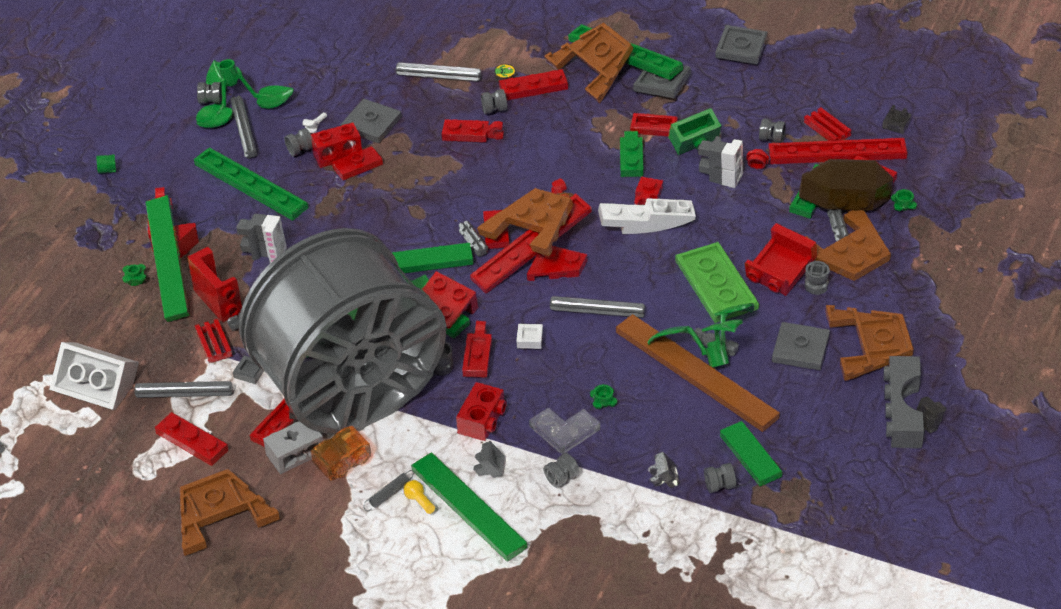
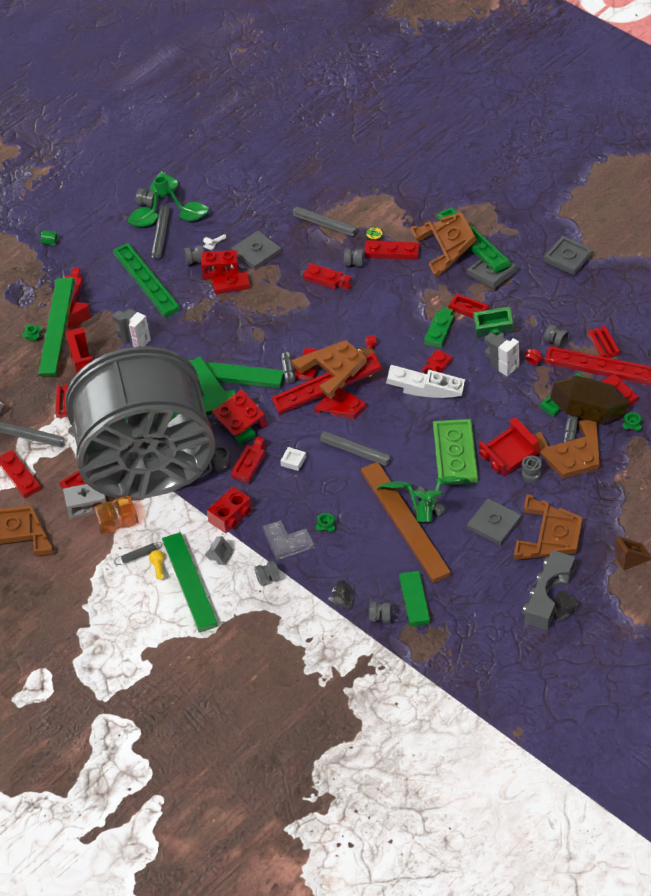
camera: 20 degrees right, 5 degrees up
none -> reddish brown slope [614,536,651,570]

